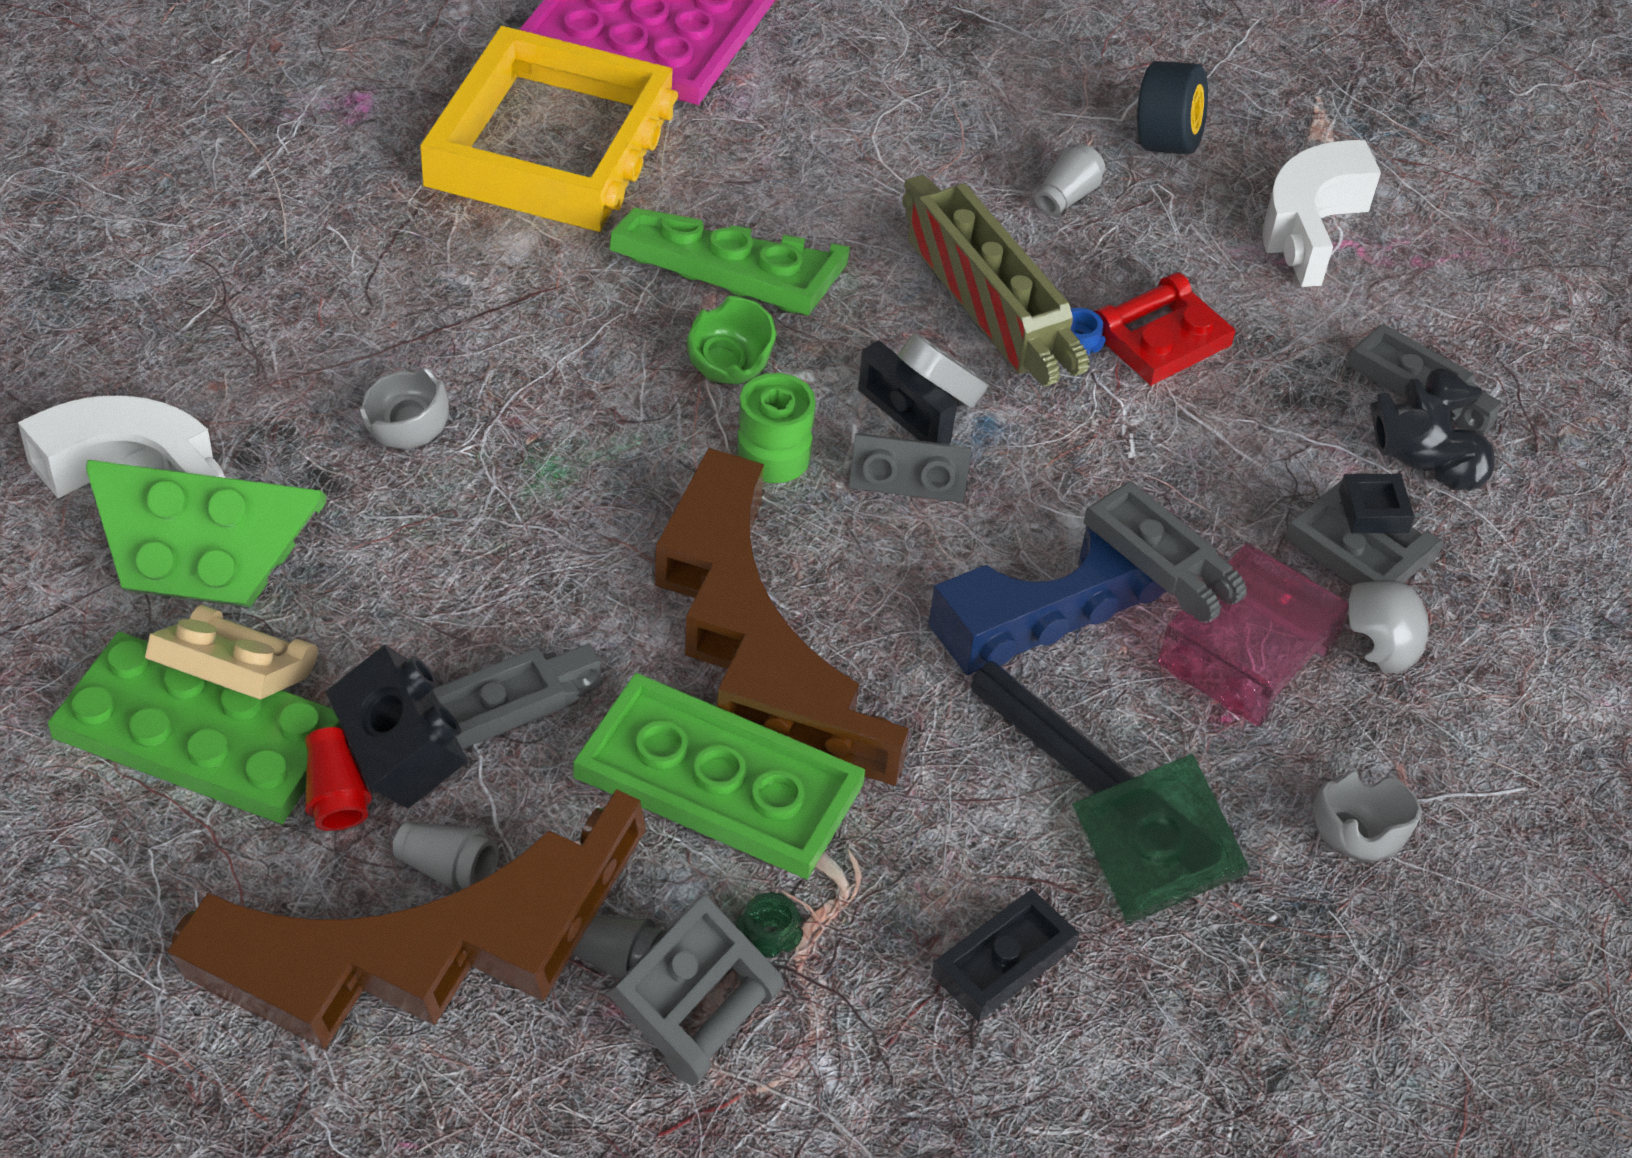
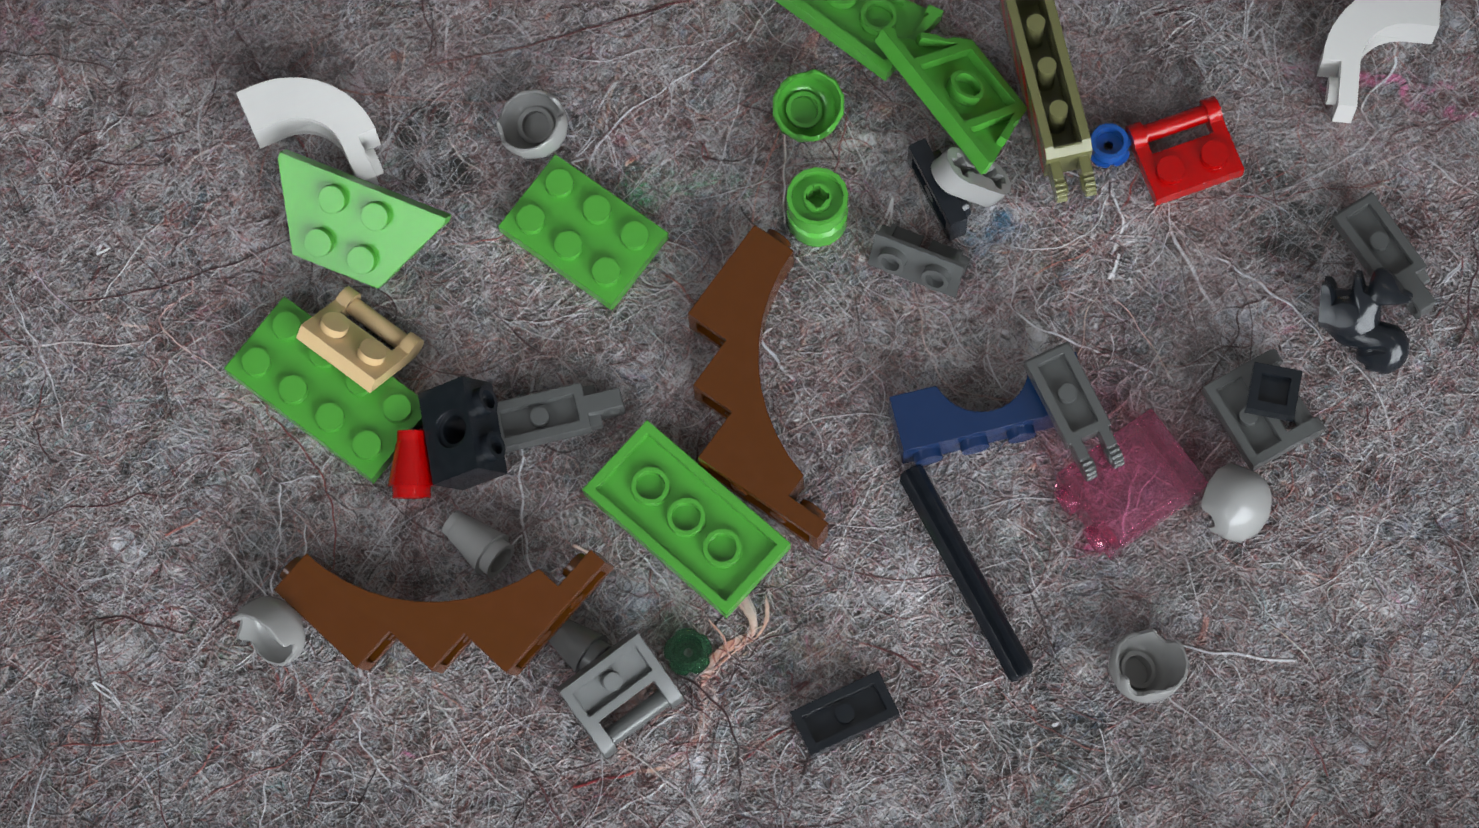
camera: 25 degrees right, 25 degrees up
clear green tile [1072,753,1249,925] -> none
none -> light grey hair [230,596,305,666]
none -> bright green plate [499,154,669,311]
none -> bright green wing [875,27,1027,175]

